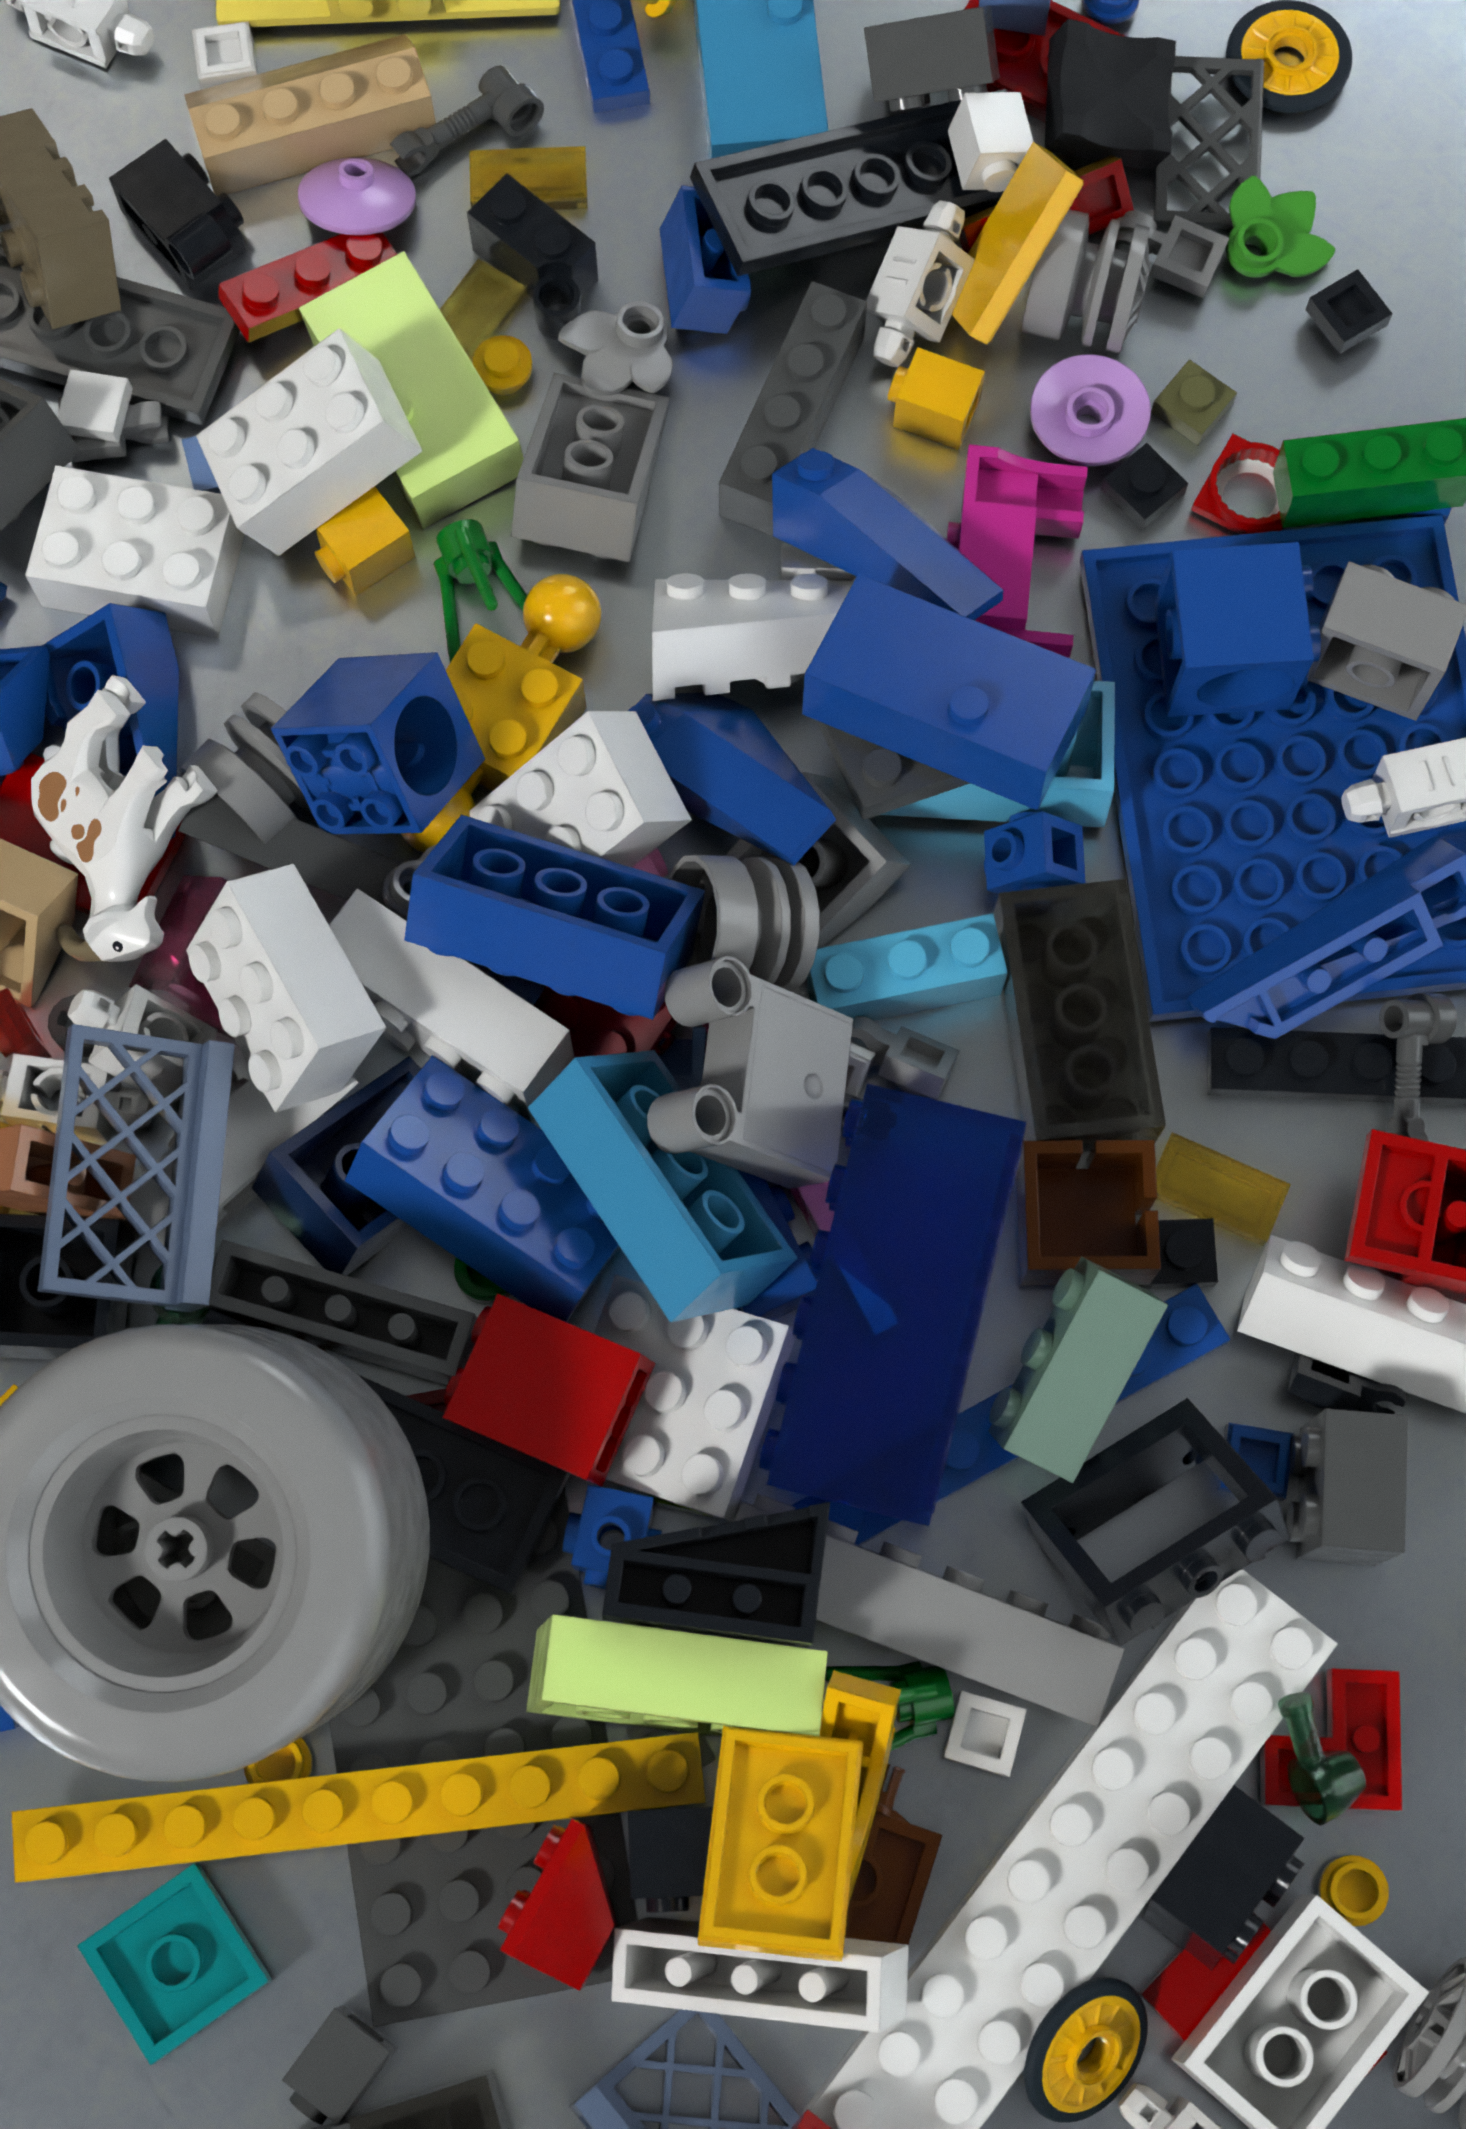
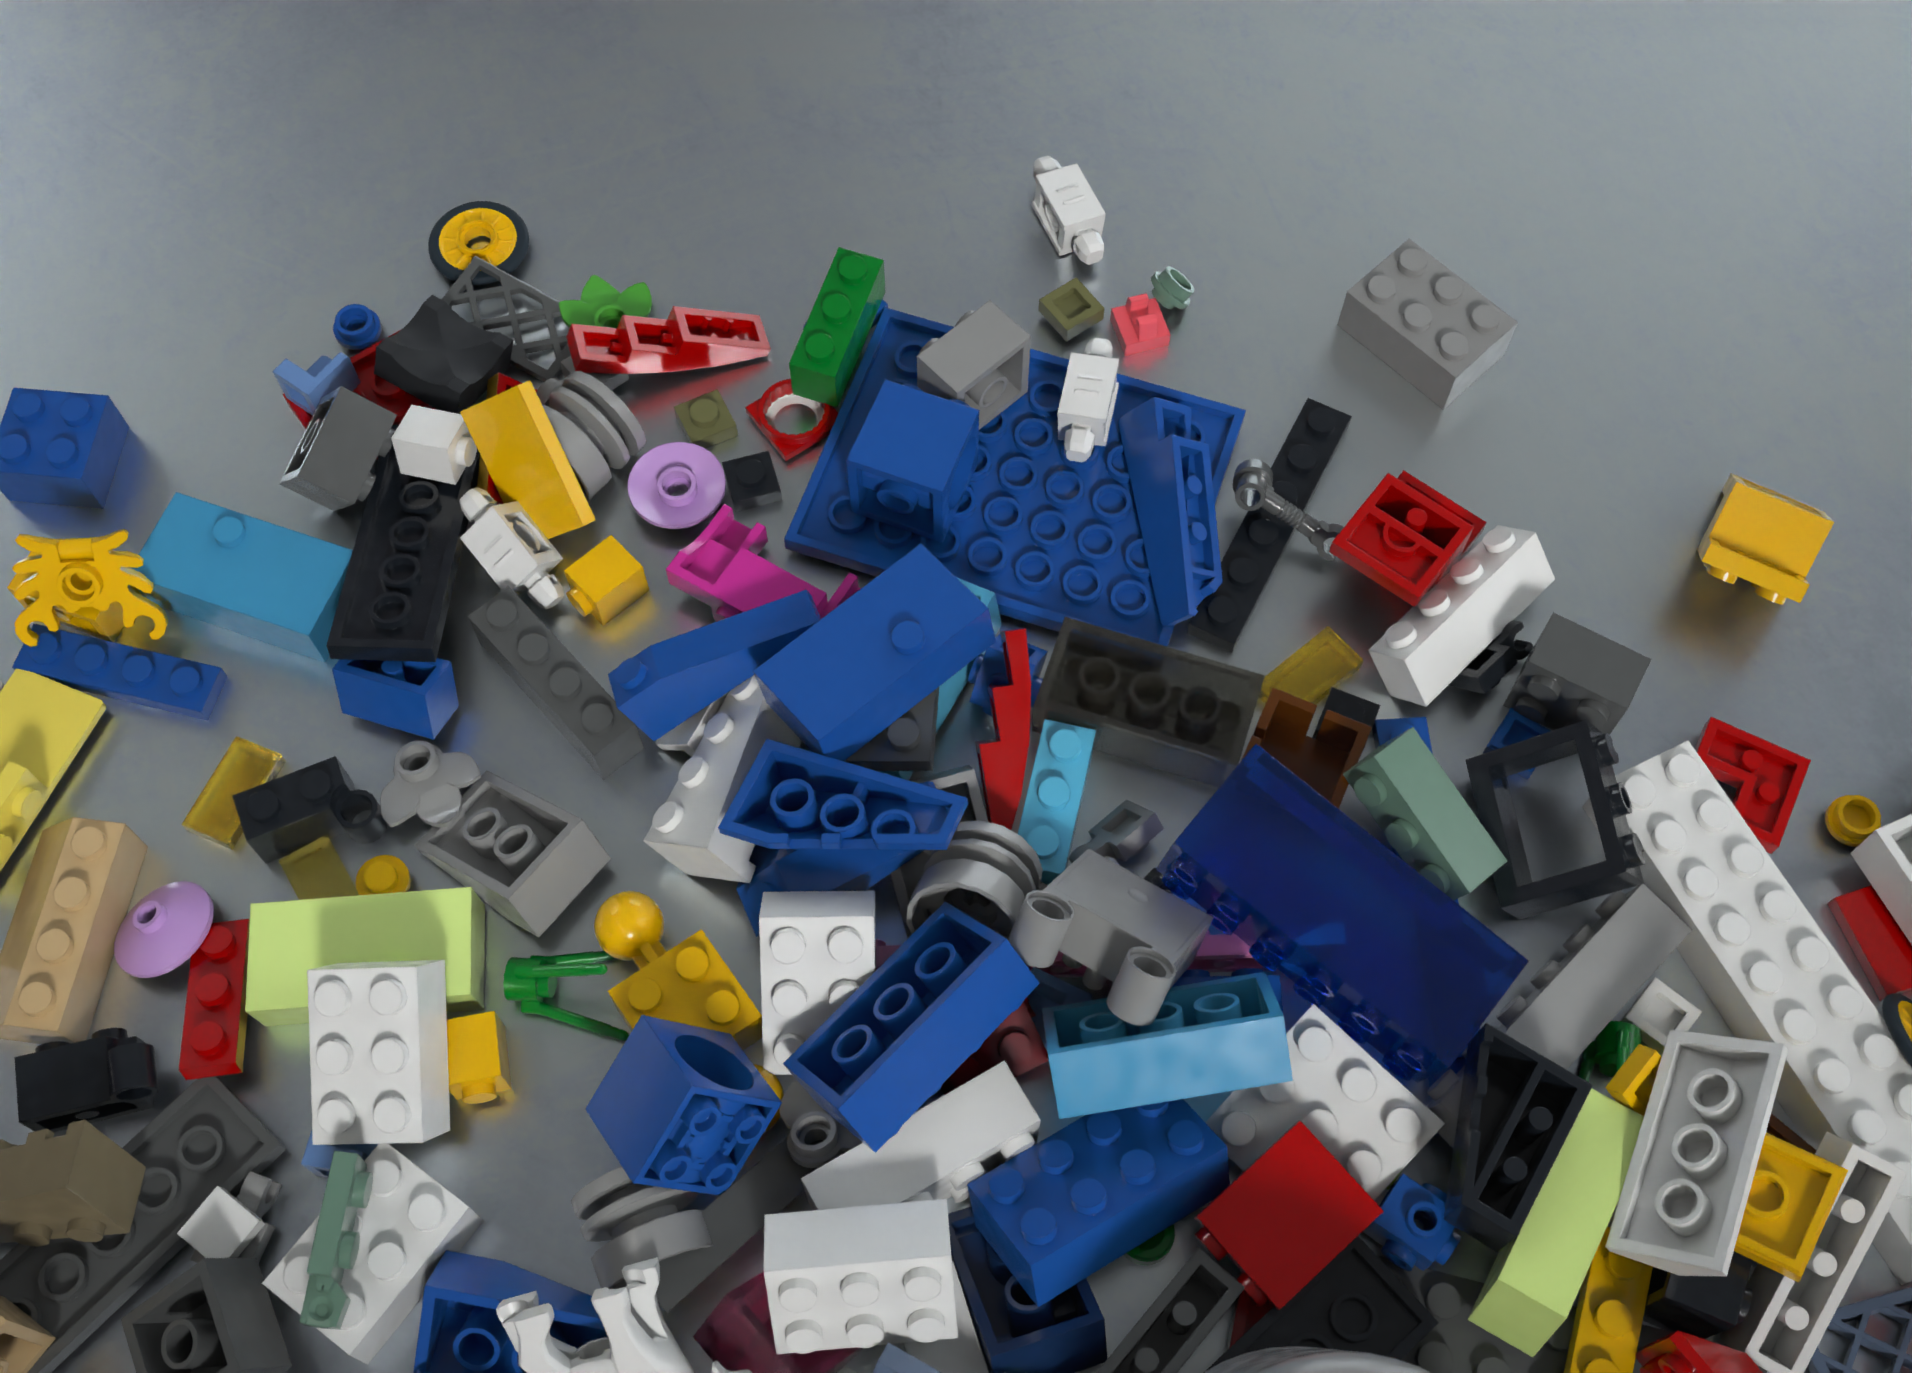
camera: 65 degrees left, 10 degrees down
dark grey brick [390,66,544,177] -> none
black brick [1144,1785,1305,1971] -> none
clear green bar [1278,1692,1366,1825] -> none
black plate [1305,269,1393,354] -> none
none -> sand green hinge [299,1151,373,1330]
none -> red slope [566,306,771,374]
none -> blue wedge [718,739,968,850]
none -> red slope [975,628,1031,830]
none -> white slope [1605,1029,1788,1276]

